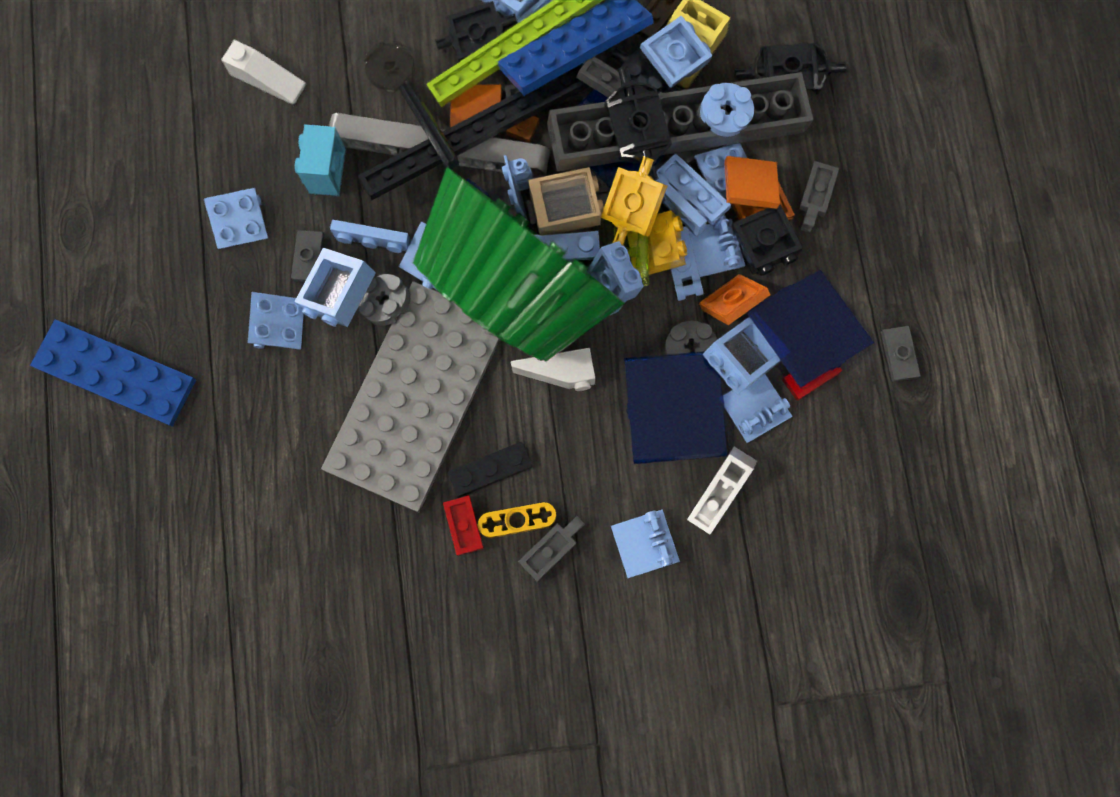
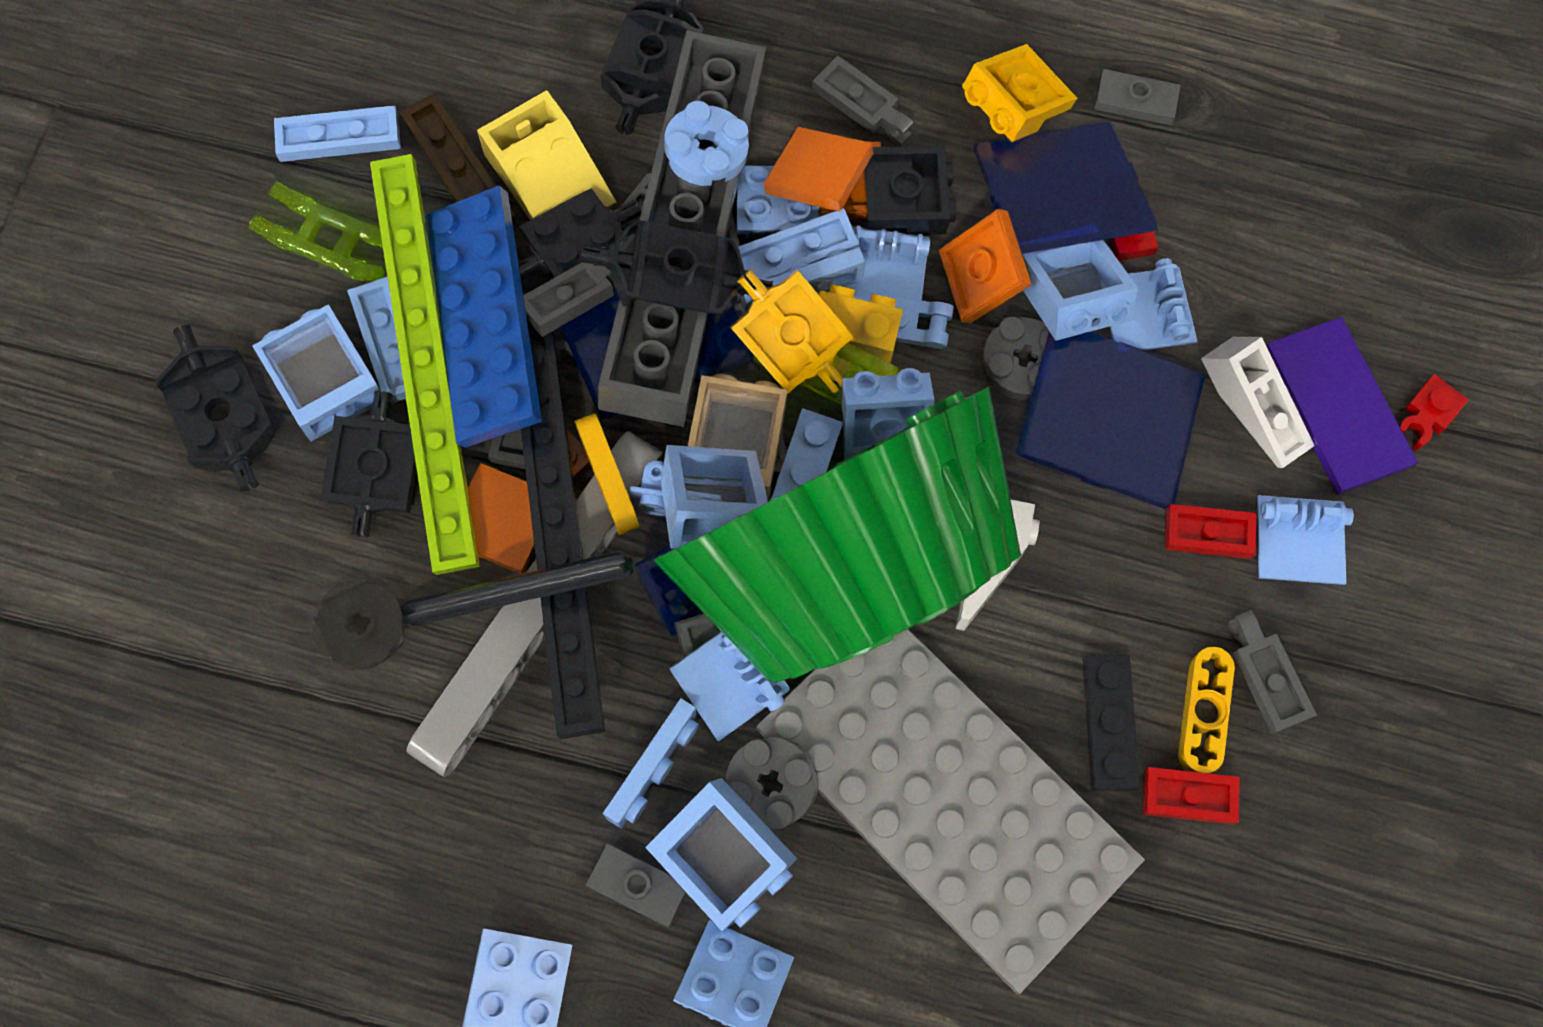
camera: 75 degrees left, 5 degrees down
white slope [222,40,306,105] -> none
medium azure brick [295,124,346,196] -> none
light blue plate [640,15,712,88] -> none
none -> yellow beam [575,413,640,535]
none -> light blue window [661,445,768,549]
none -> yellow plate [962,44,1077,142]
none -> red plate [1165,504,1257,559]
none -> dark purple tile [1266,317,1418,495]
none -> red plate [1399,374,1469,451]

